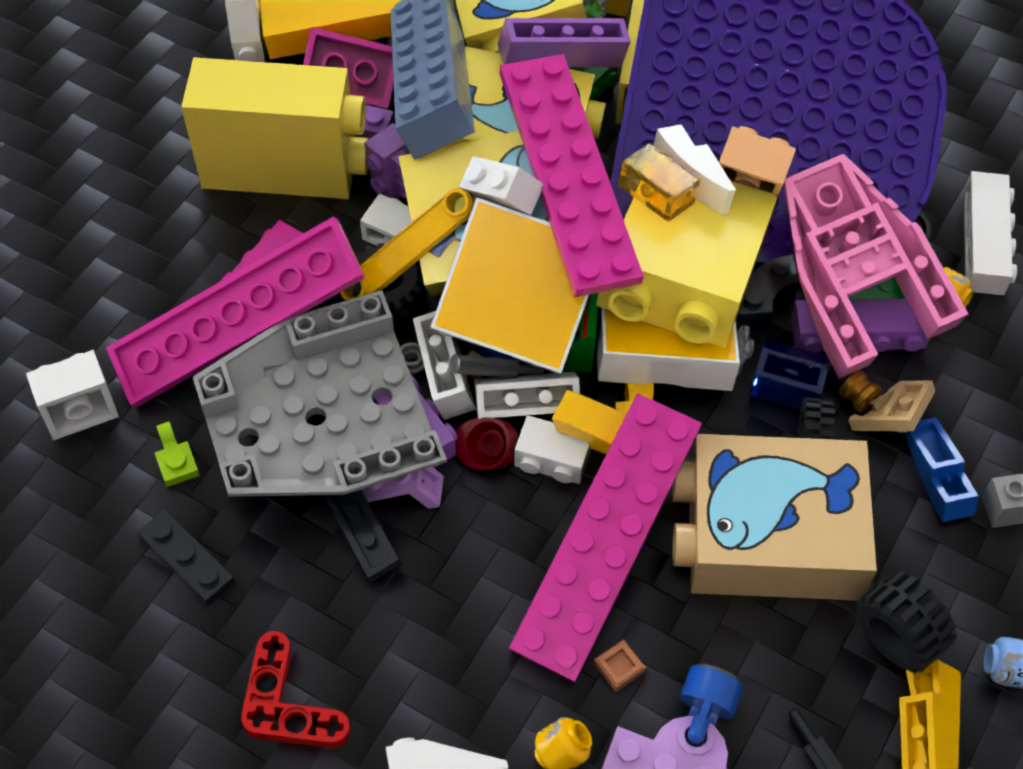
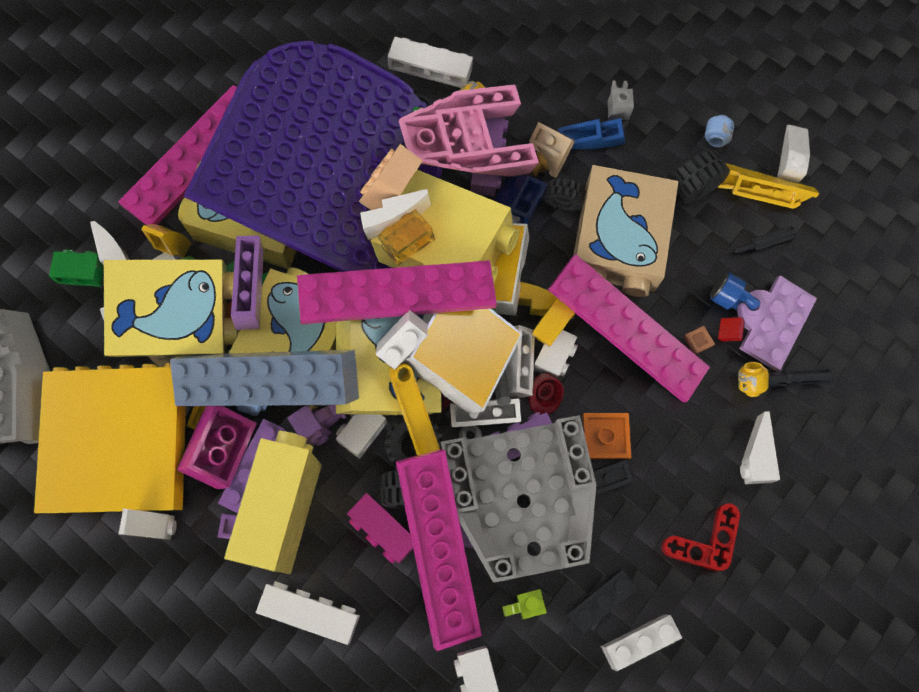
camera: 85 degrees left, 15 degrees up
none -> white brick [256,581,360,645]
none -> orange plate [582,413,631,460]
none -> white brick [601,615,682,671]
none -> red tile [718,317,745,341]

